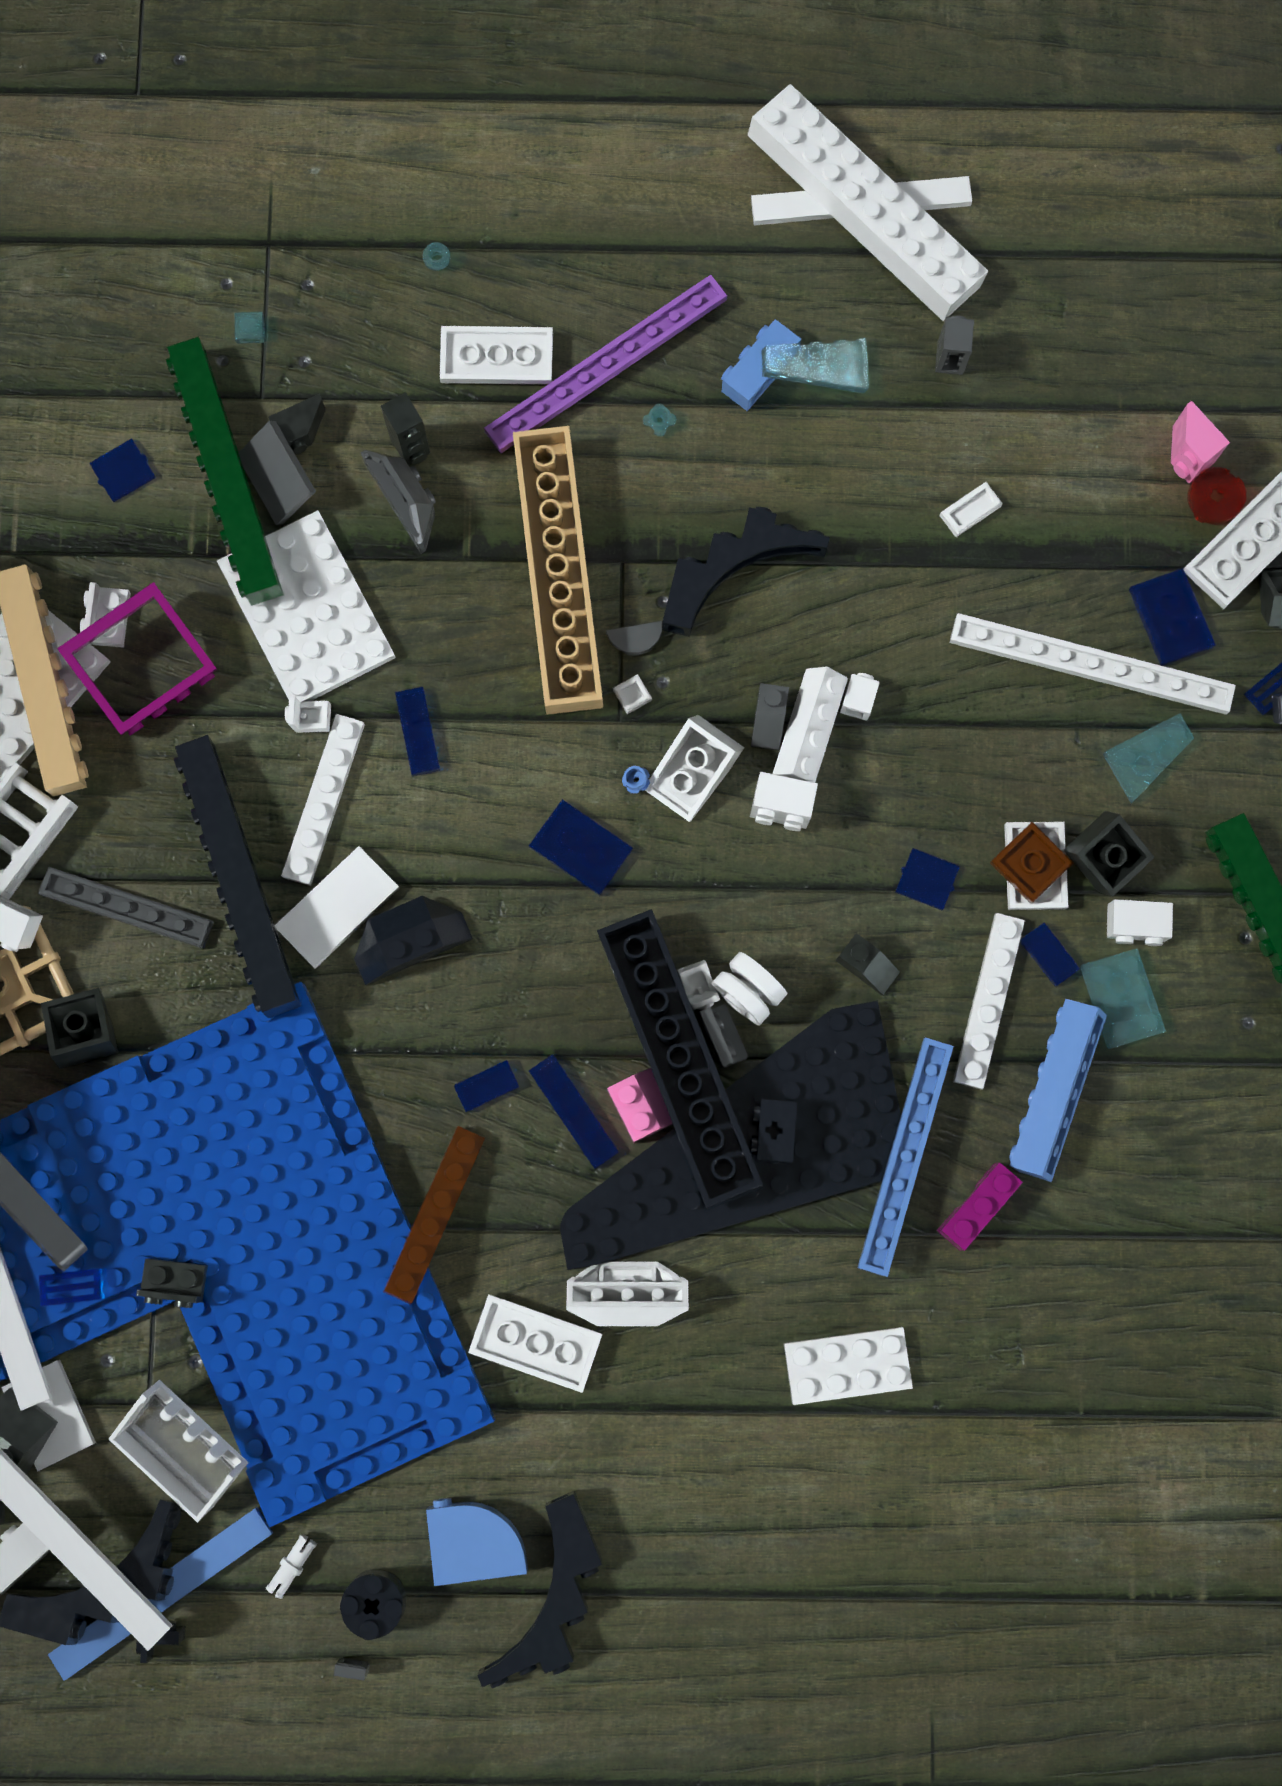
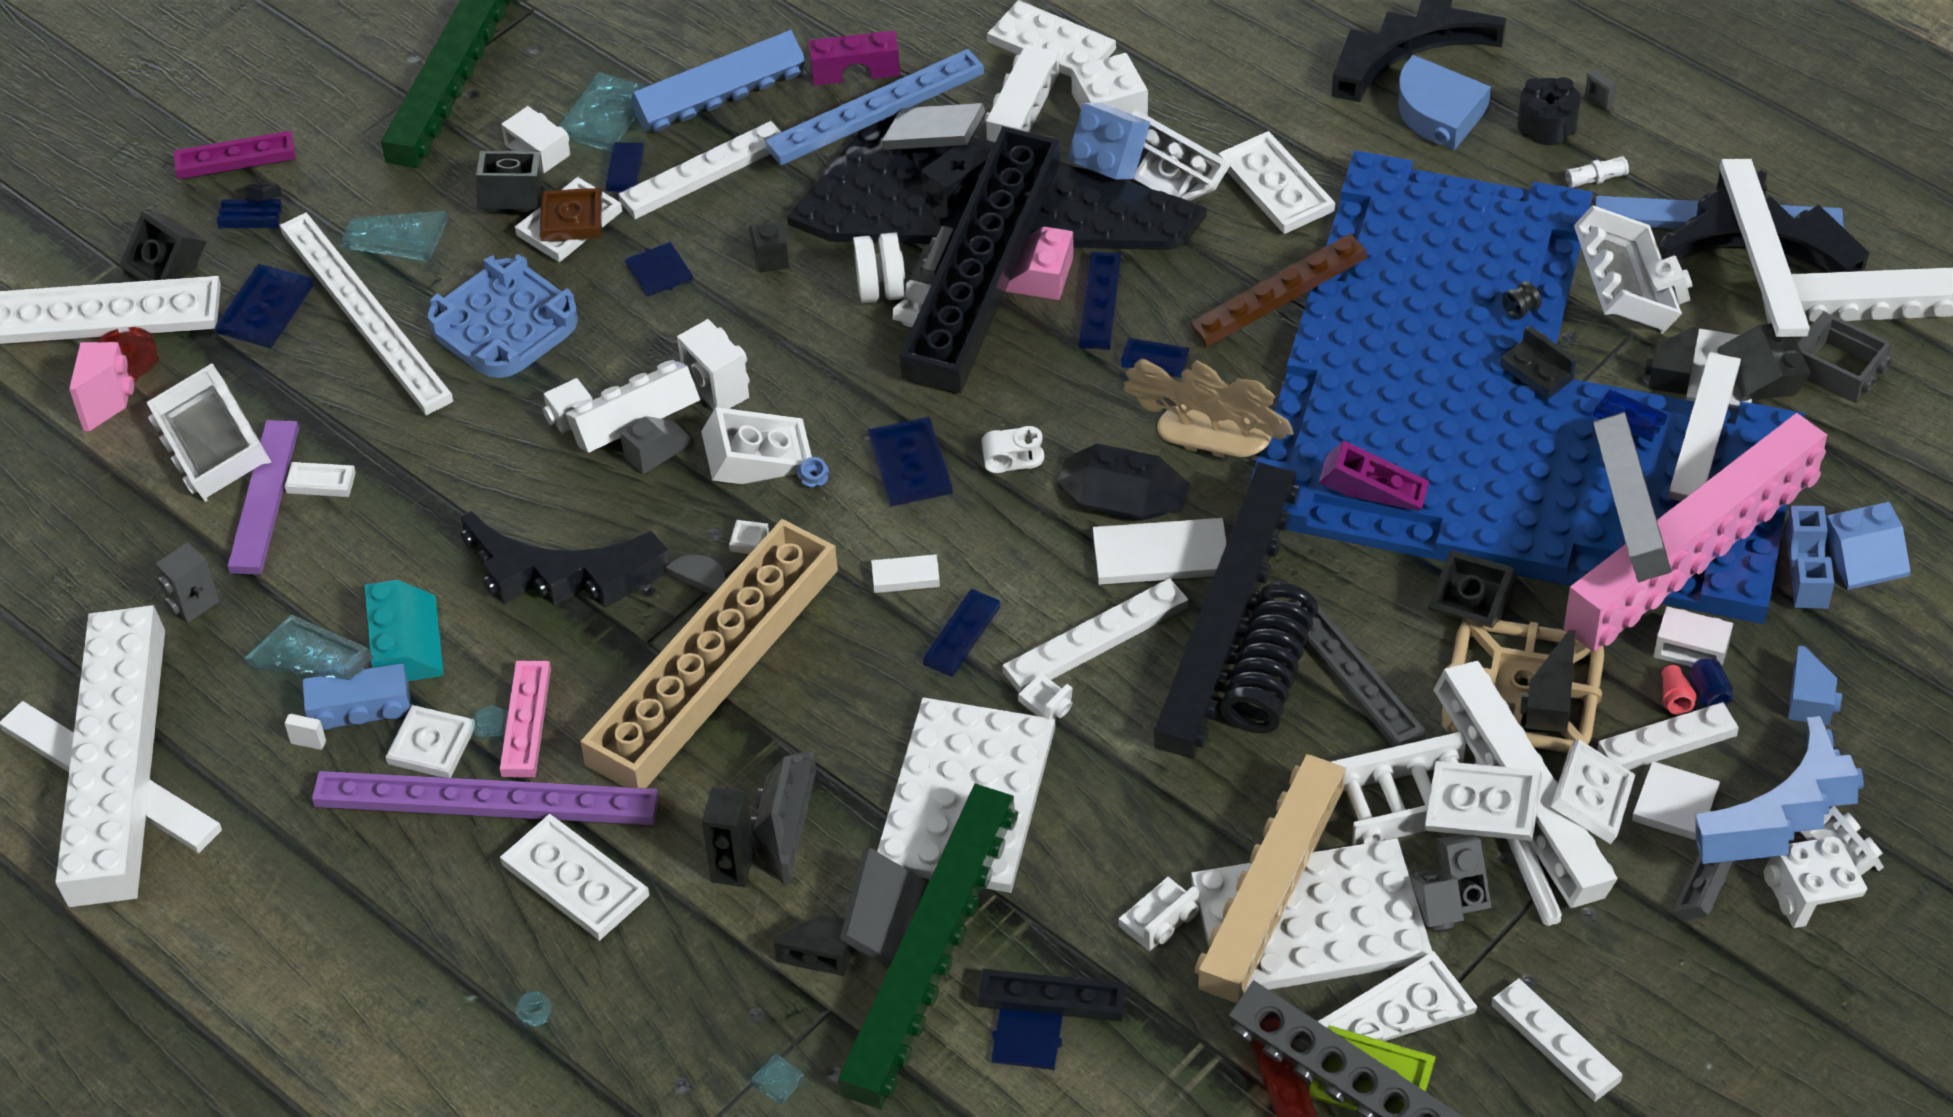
camera: 135 degrees left, 30 degrees down
magenta window [57,582,217,736] -> none
none -> window [146,363,271,502]
none -> medium lavender tile [228,420,299,575]
none -> white tile [285,714,326,750]
none -> teal slope [365,580,444,681]
none -> white tile [385,705,476,778]
none -> medium blue tile [428,254,578,378]
none -> bright pink plate [500,661,551,778]
none -> white tile [871,554,940,593]
none -> tile [882,103,985,150]
none -> black plate [978,969,1126,1021]
none -> white piece [981,426,1044,473]
none -> white brick [983,44,1059,142]
none -> medium blue brick [1067,103,1150,180]
none -> white brick [1071,53,1148,116]
none -> tan plant [1123,359,1294,458]
none -> black piece [1220,582,1318,733]
none -> magenta slope [1319,440,1429,511]
none -> pearl dark grey wheel [1502,281,1542,320]
none -> pearl dark grey slope [1644,327,1699,395]
none -> white bracket [1646,256,1693,304]

